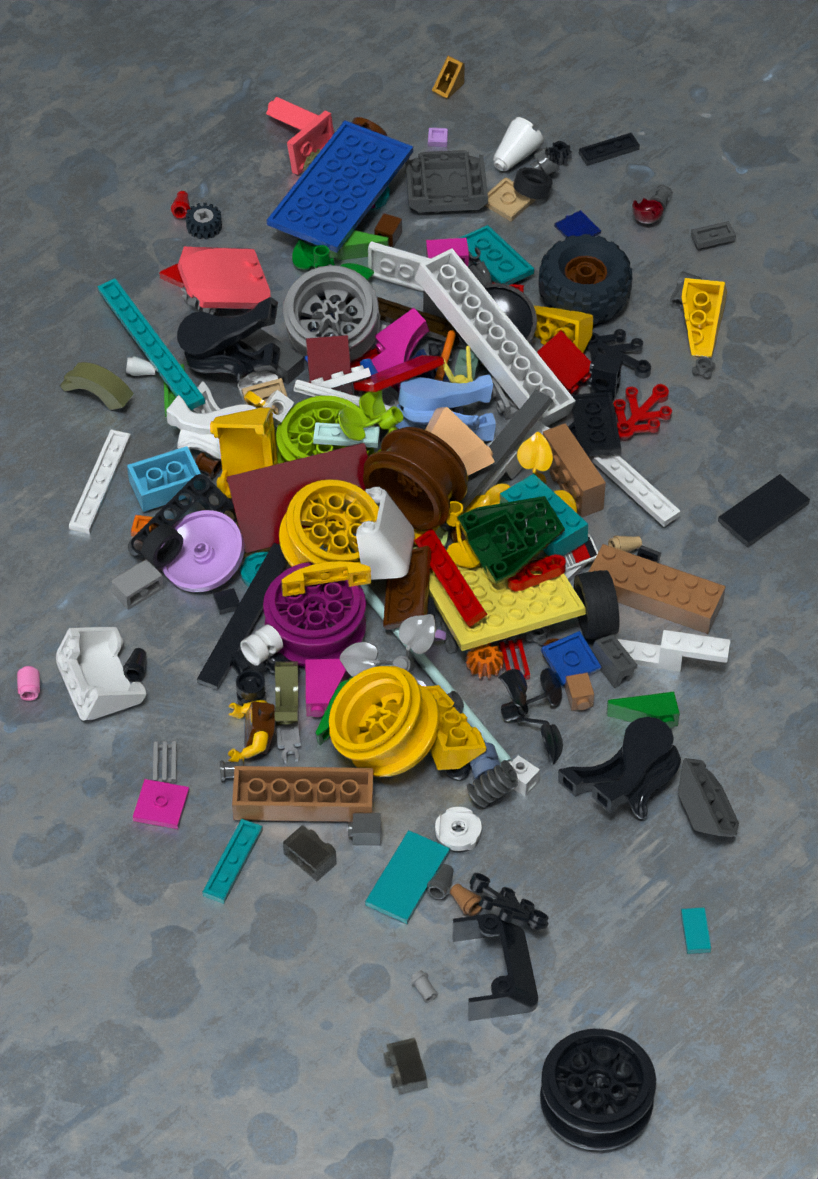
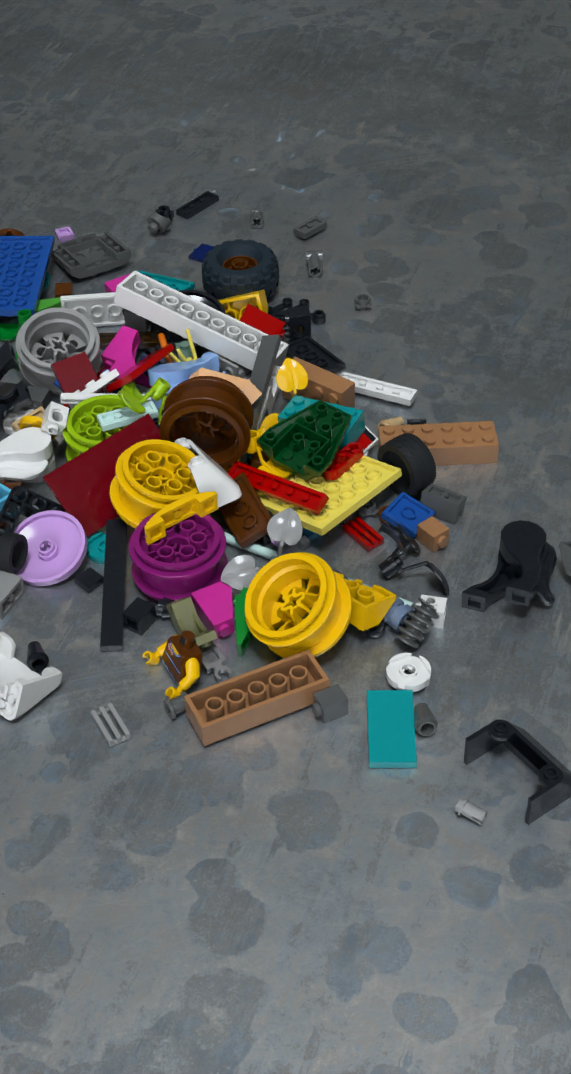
camera: 25 degrees left, 10 degrees down
dark pink plate [133,779,190,829] -> none
teal tile [202,818,263,904] -> none
yellow windscreen [210,407,278,498] -> none
black wheel [236,669,266,706] -> none
white wheel [240,625,283,665] -> none
clear smoke brick [283,825,336,881] -> none
clear smoke brick [383,1037,428,1095] -> none
pearl gold slope [432,56,465,99] -> none
medium nougat cone [450,884,482,916] -> none
orange gear [466,643,503,680] -> none
black plant [469,873,549,930] -> none
tan tile [485,177,536,222] -> none
white cone [493,117,544,171] -> none
black tyre [513,167,553,199] -> none
green slope [606,691,680,728] -> none
red plant [614,384,672,441] -> none
white bracket [618,630,730,672] -> none
dark red hair [632,198,663,224] -> none
yellow wedge [681,278,727,358] -> none
black tile [718,474,810,547] -> none

